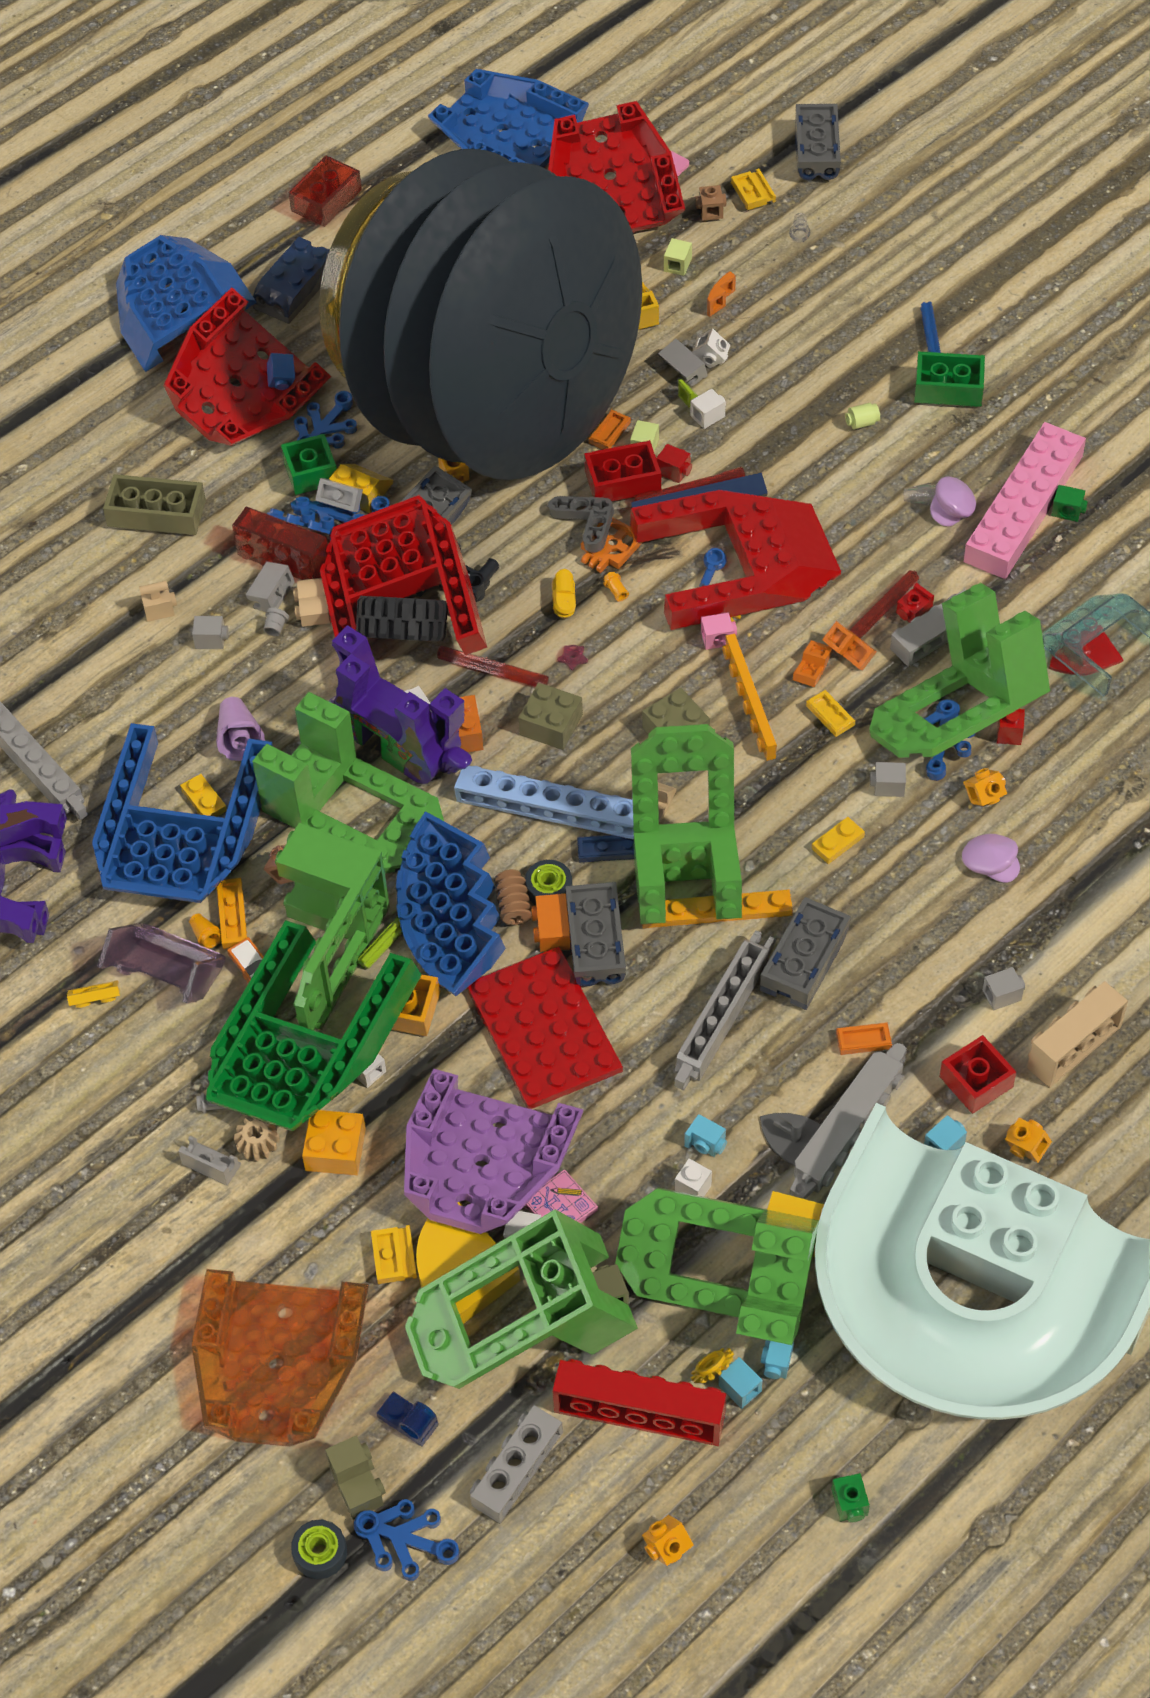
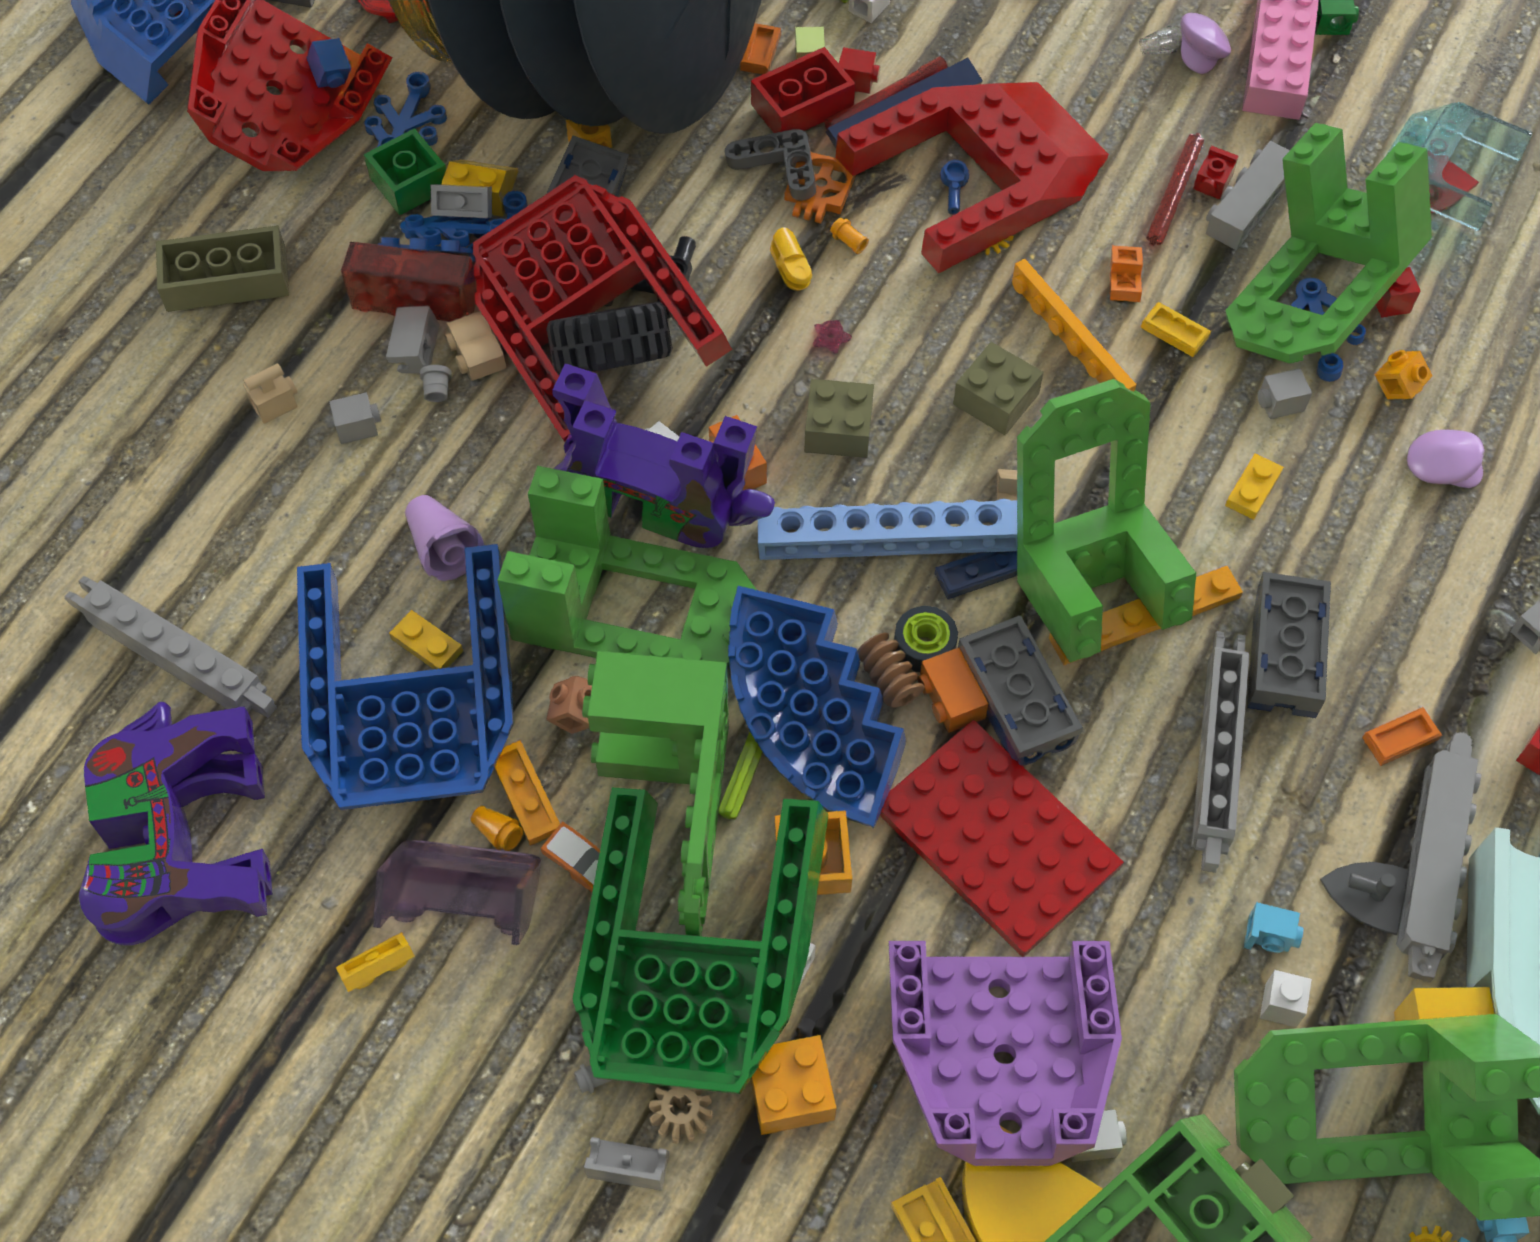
camera: 20 degrees left, 5 degrees up
clear red axle [437,646,549,687] -> none
bright pink tile [525,1169,598,1223] -> none
bright pink brick [701,613,737,650] -> none
orange slope [822,621,877,671] -> none

